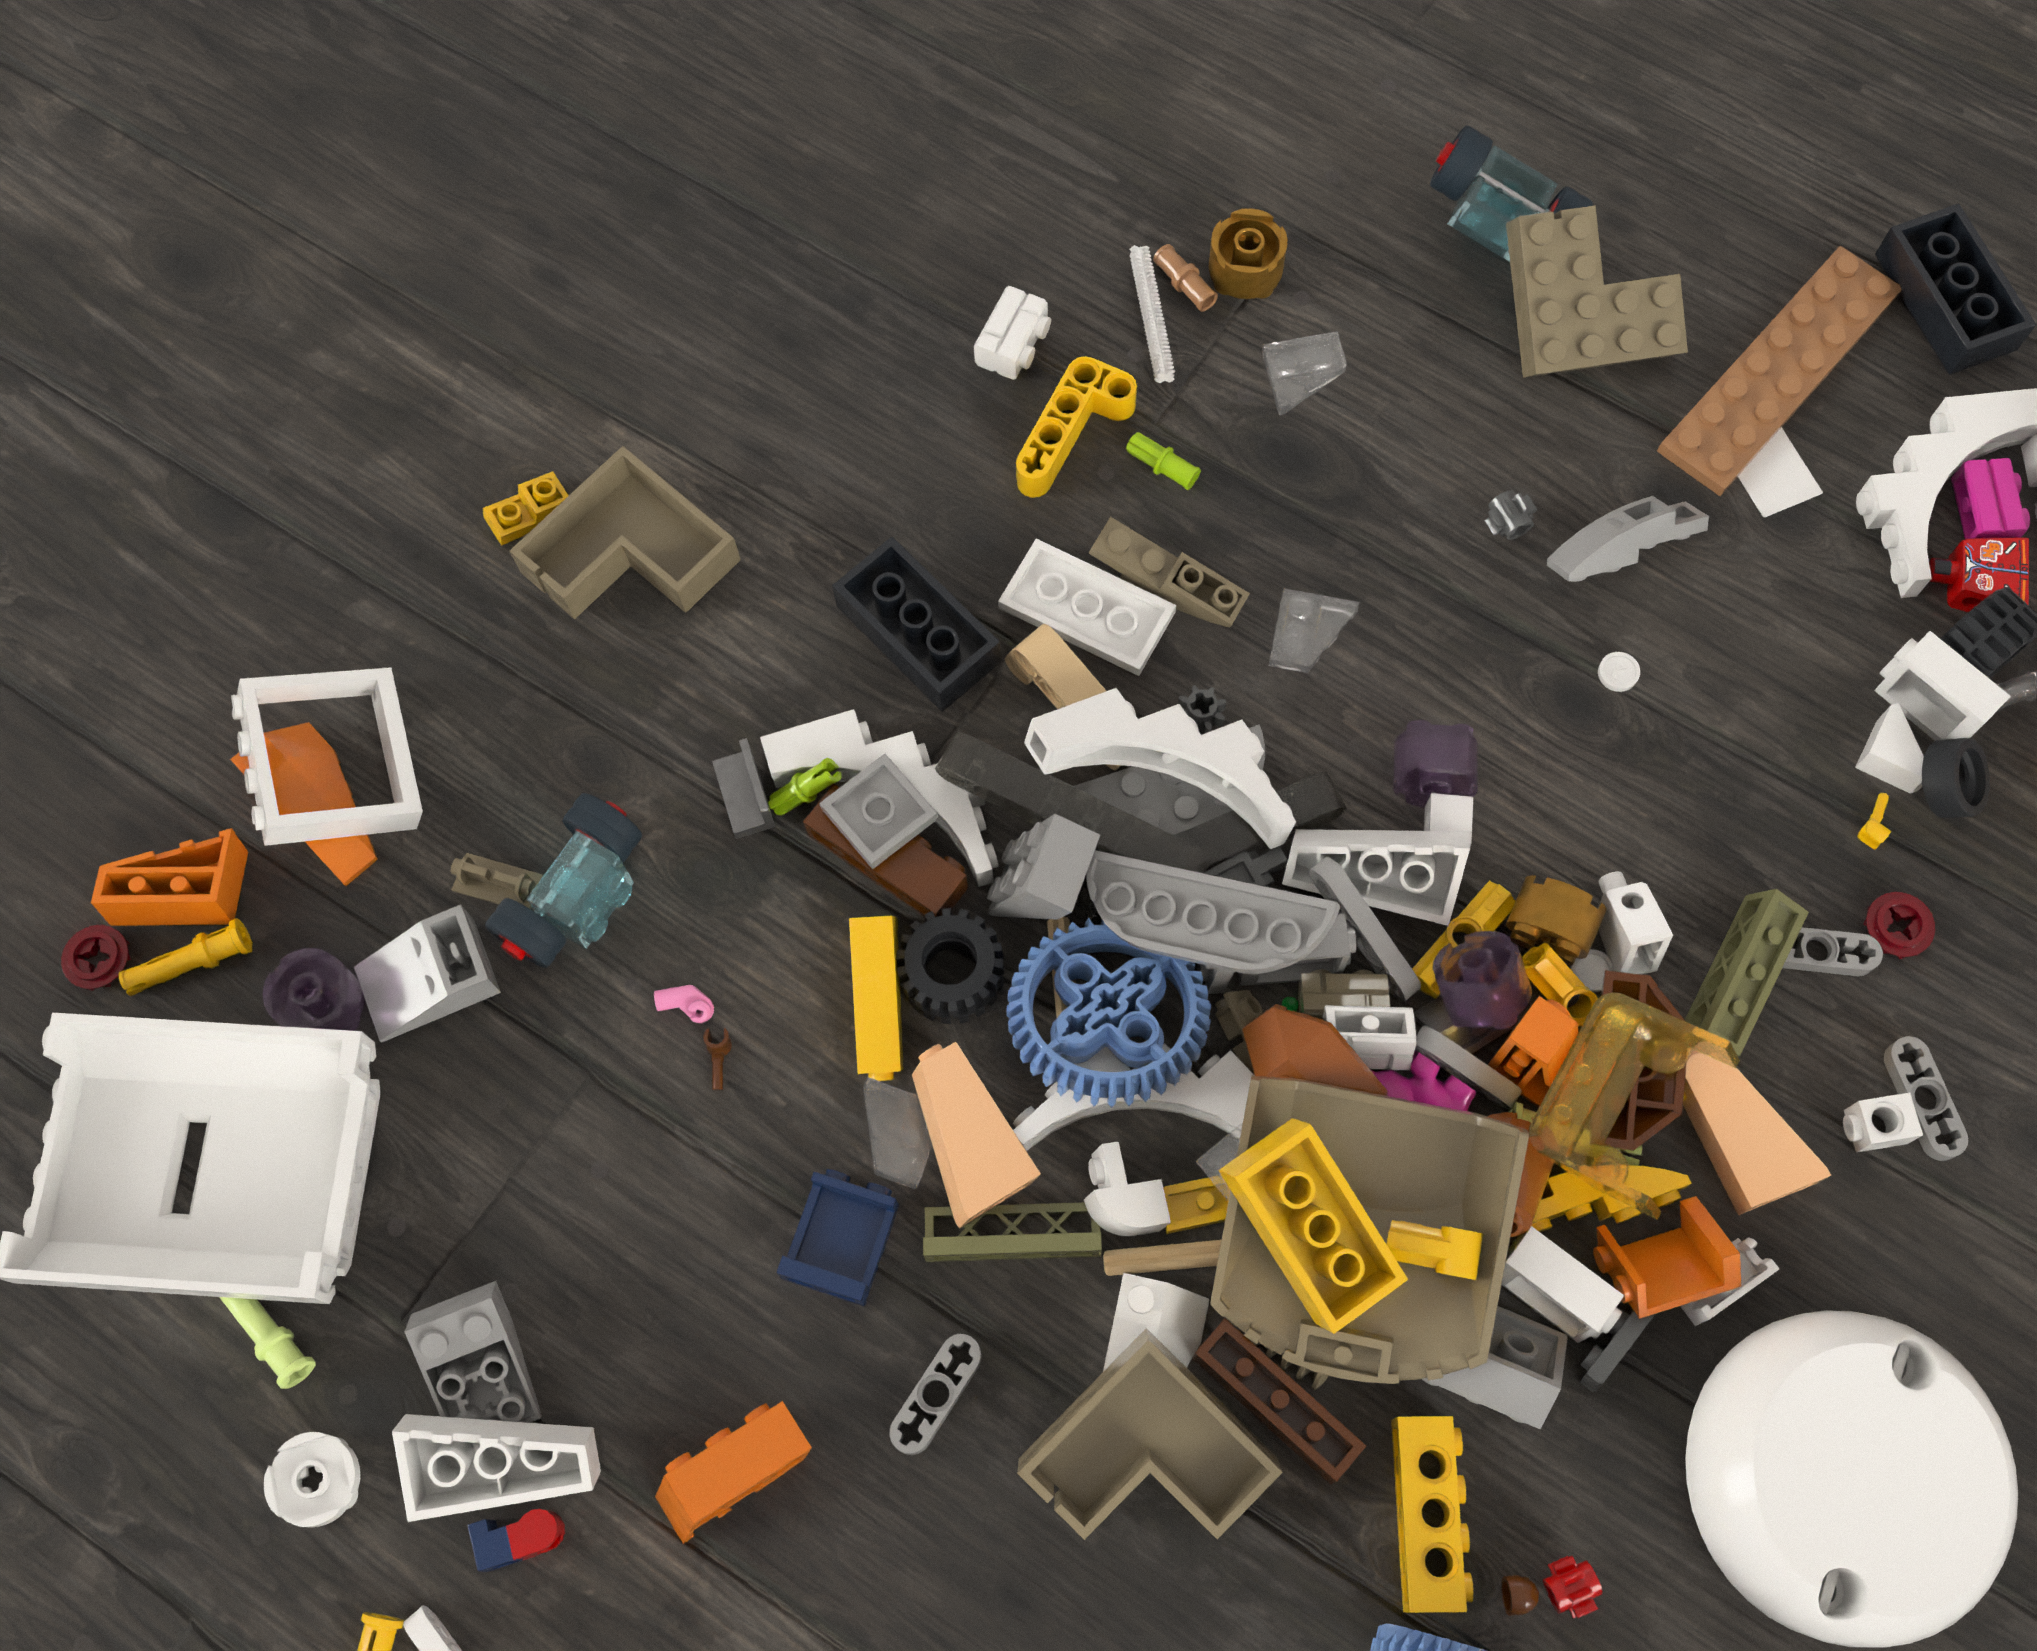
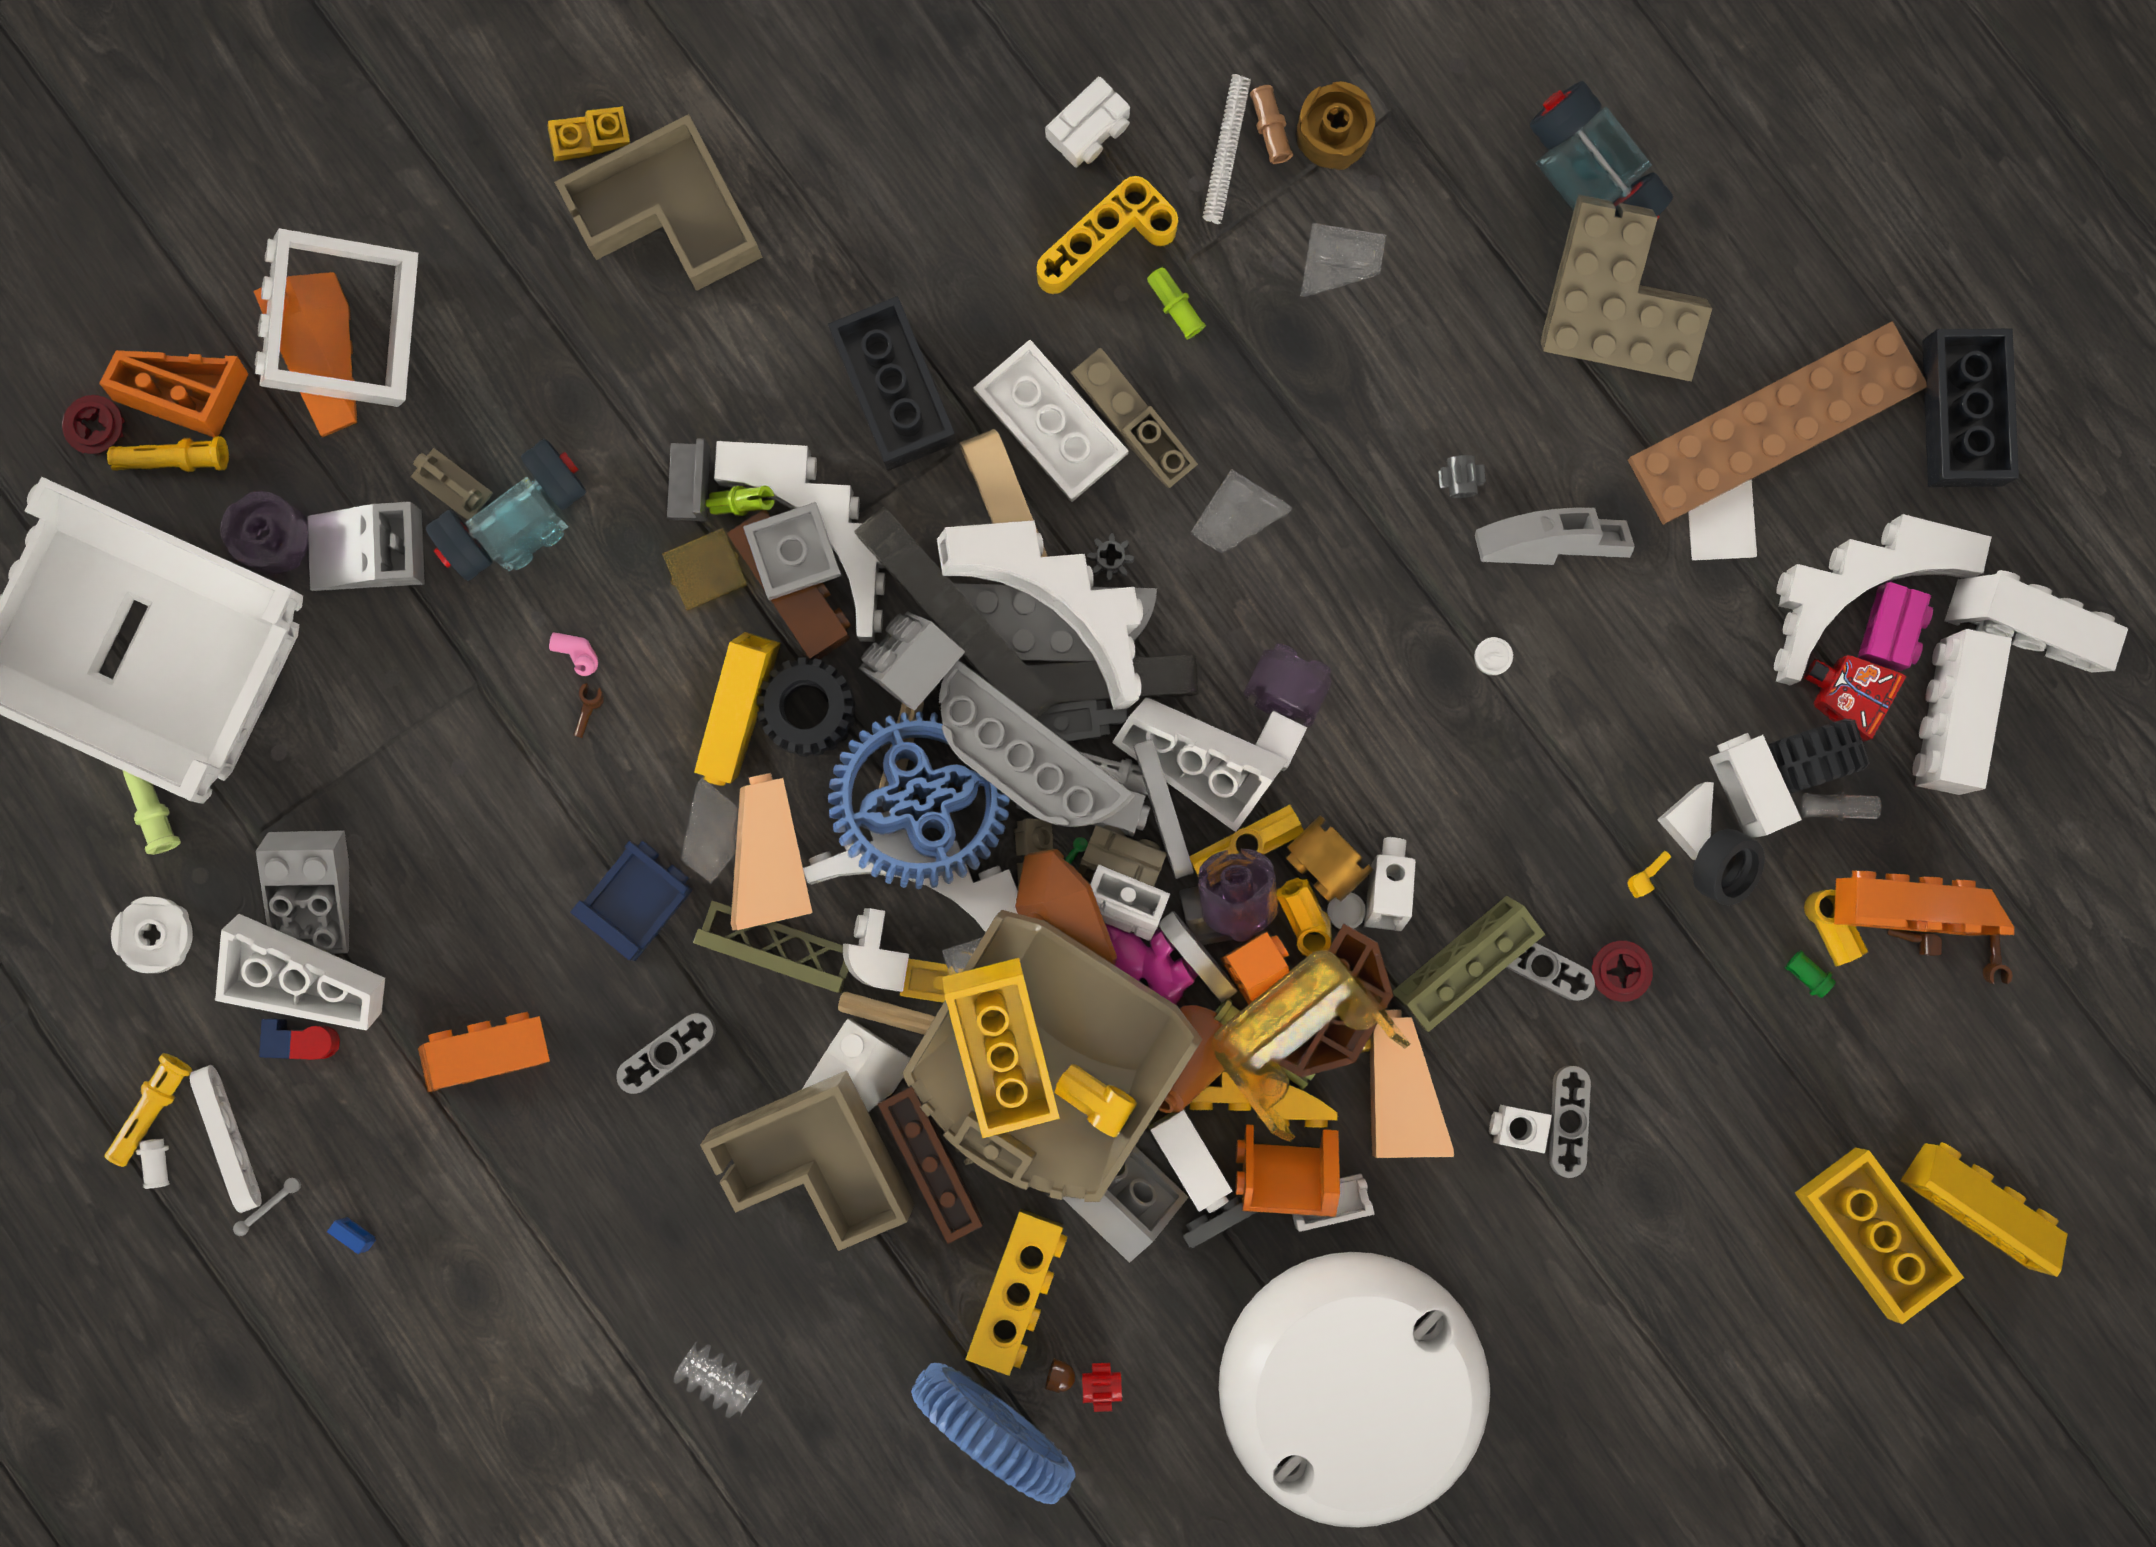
camera: 15 degrees right, 15 degrees up
none -> clear yellow piece [662,528,747,611]

